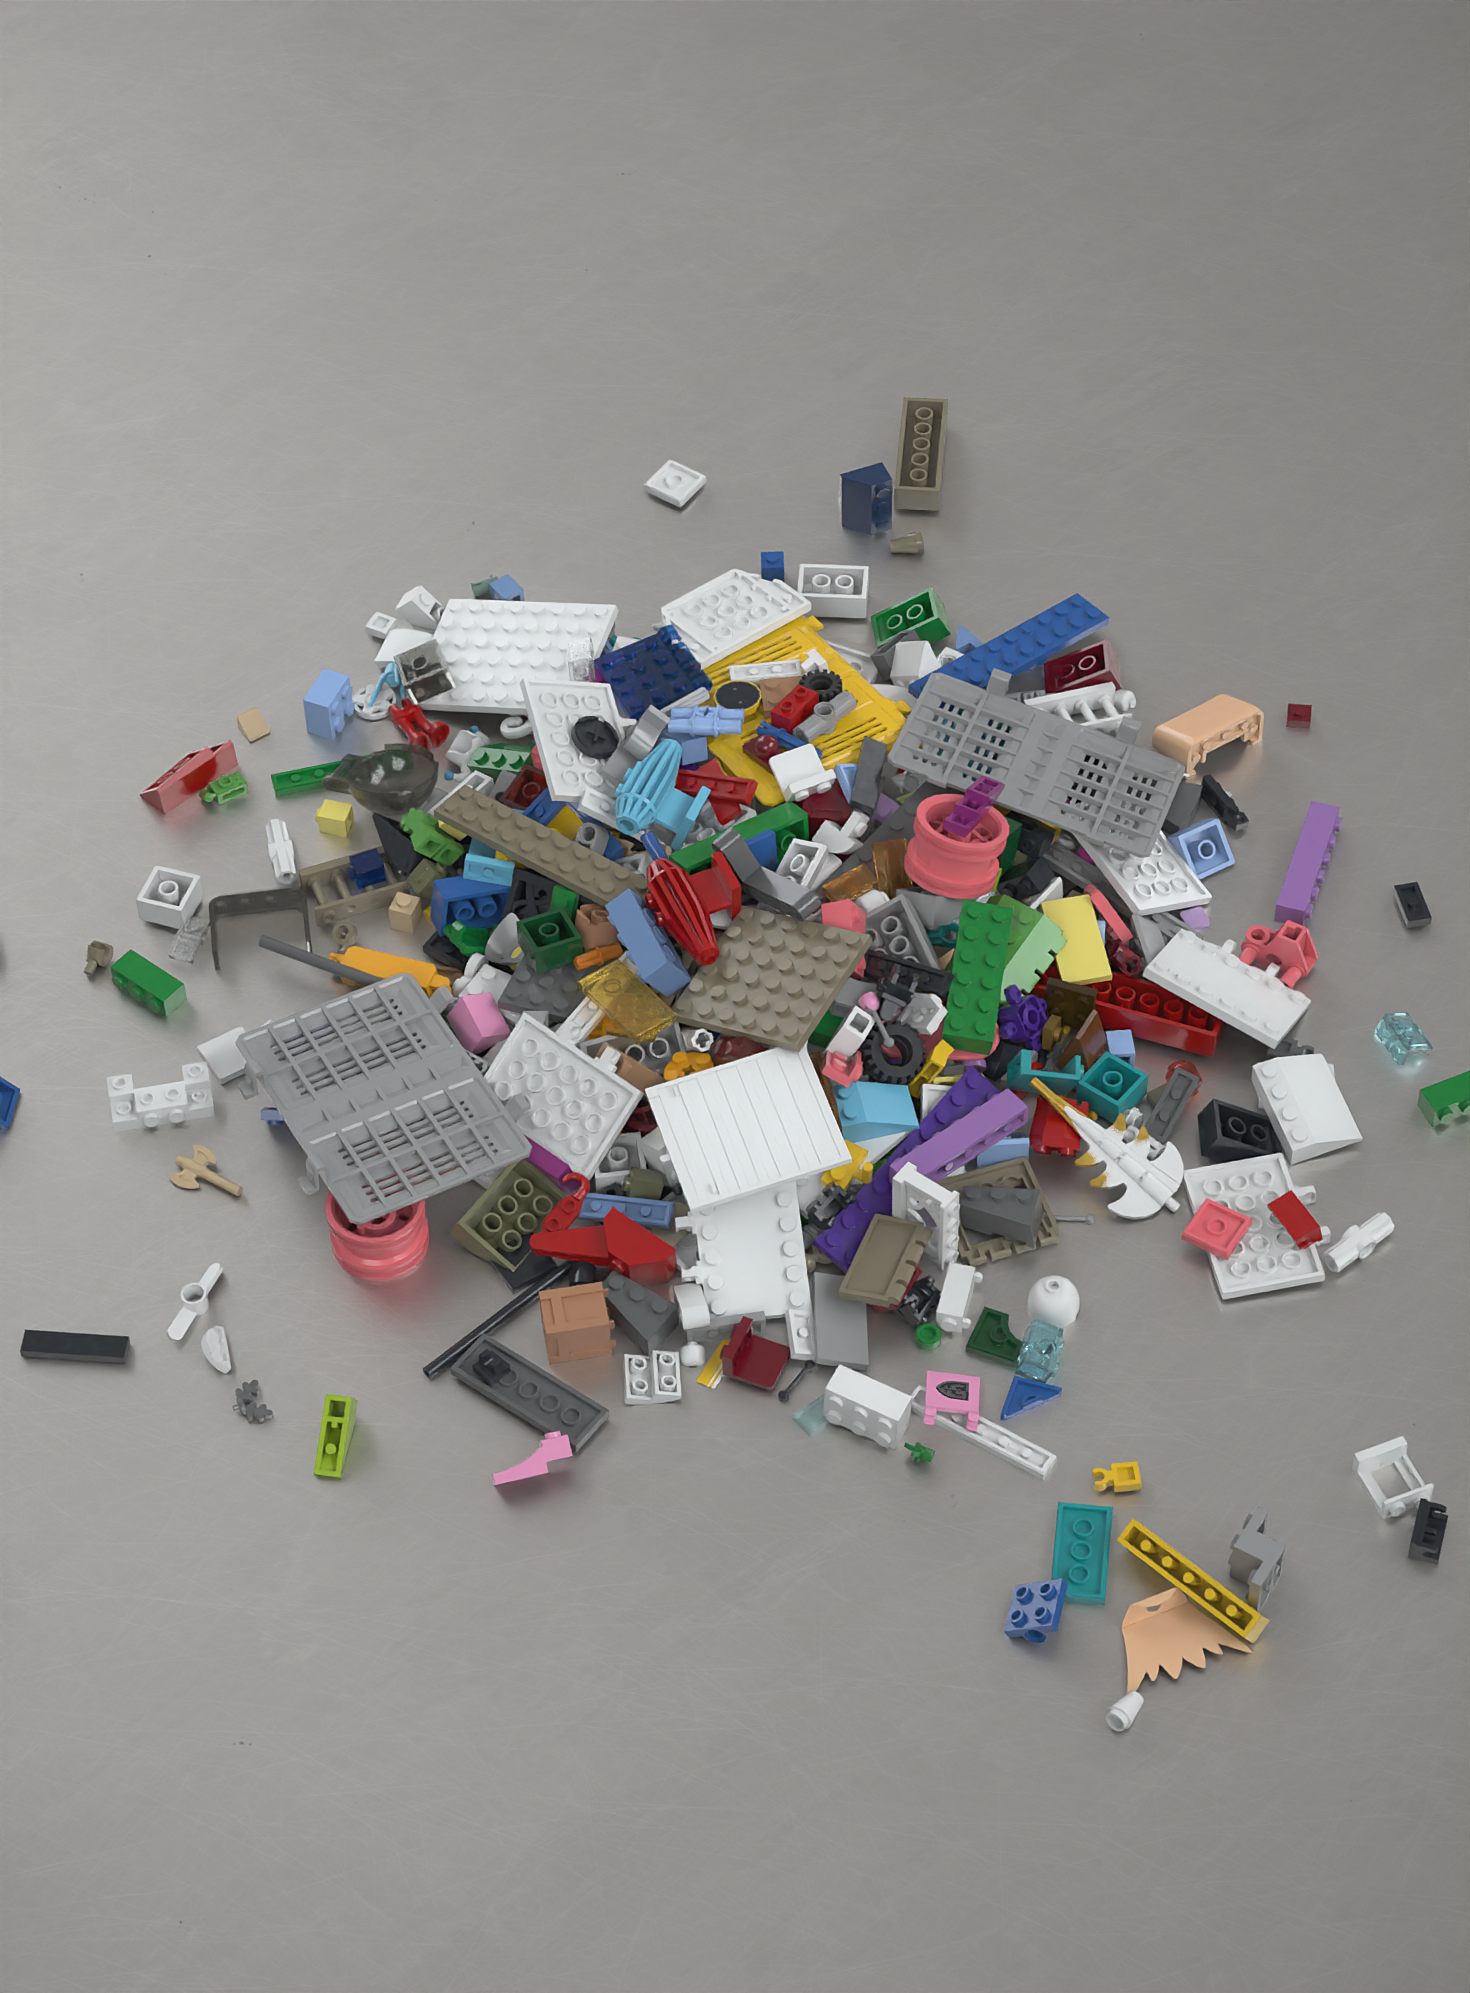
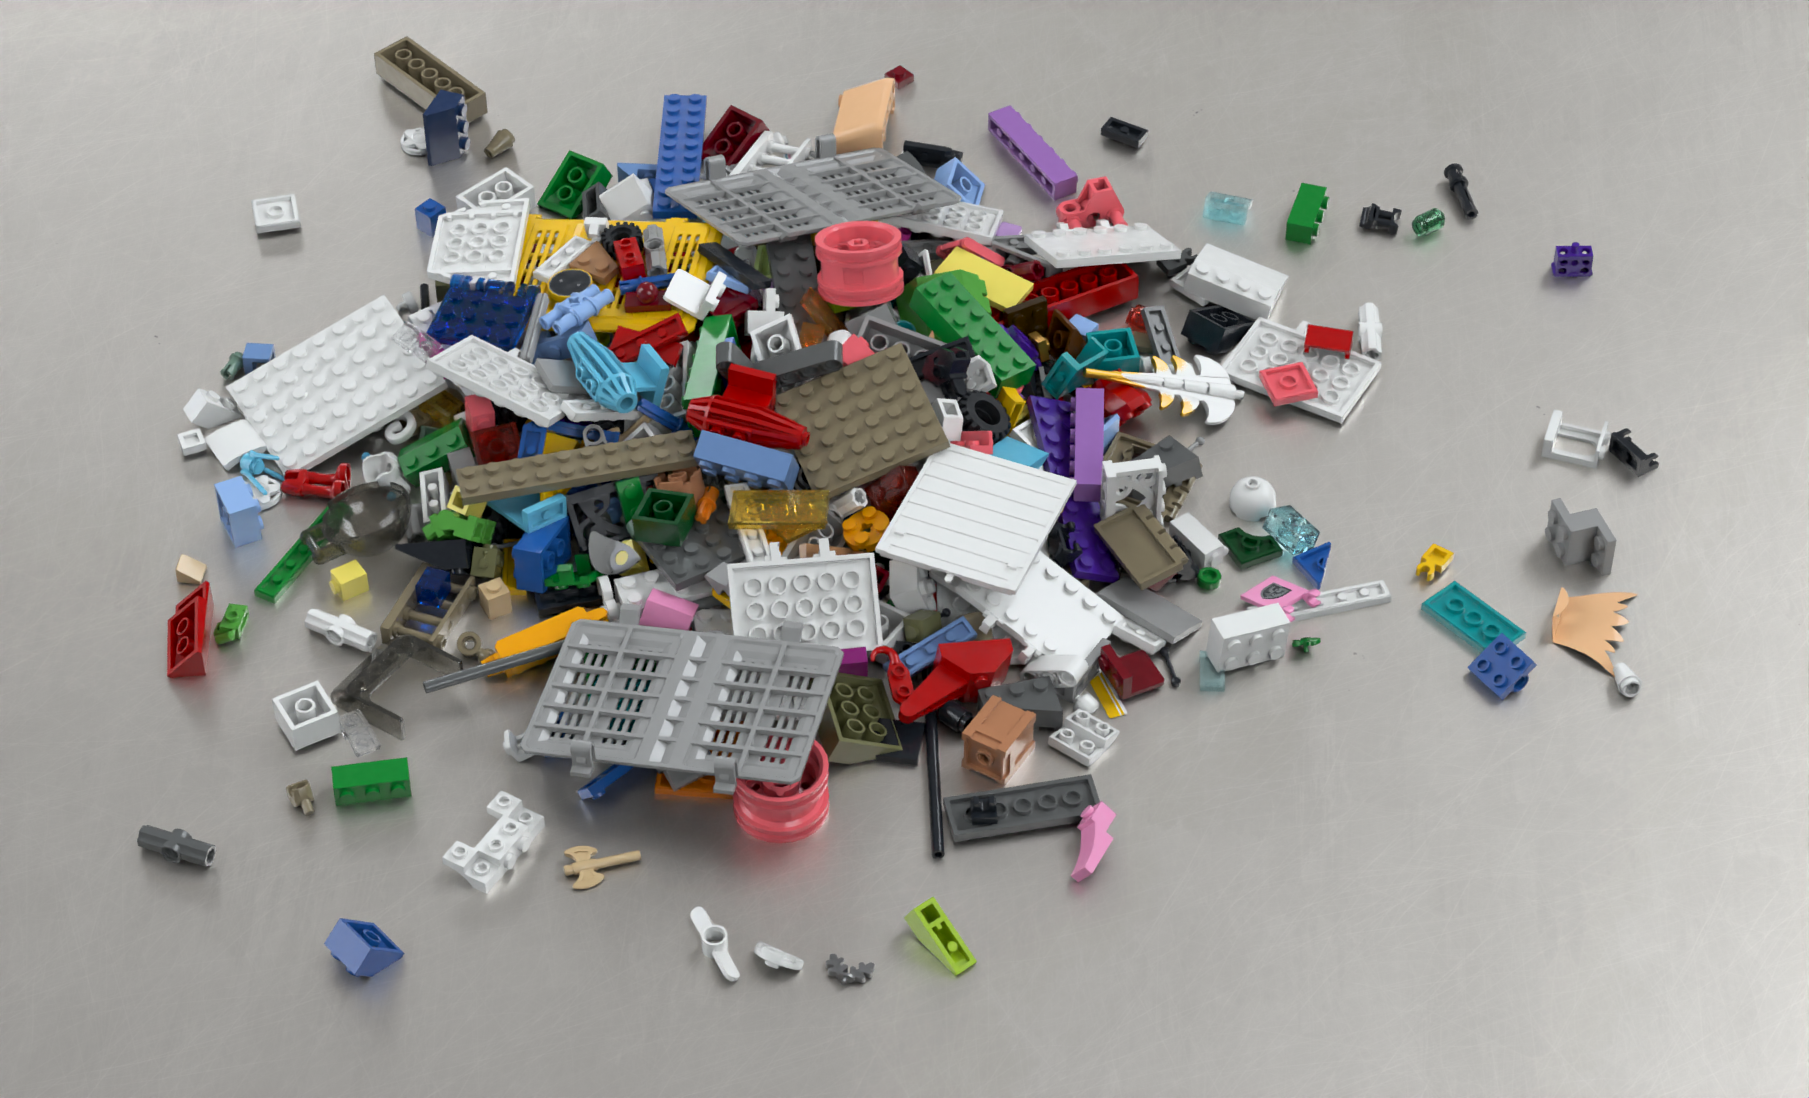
camera: 50 degrees left, 5 degrees down
black tile [20,1330,130,1363] -> none
white tile [197,1026,246,1085] -> none
clear smoke brick [393,639,456,705] -> none
black tile [571,716,619,759] -> none
light grey tile [622,705,670,761] -> none
hinge [858,992,894,1048] -> none
magenta slope [942,776,1005,838] -> none
yellow brick [1116,1518,1270,1643] -> none

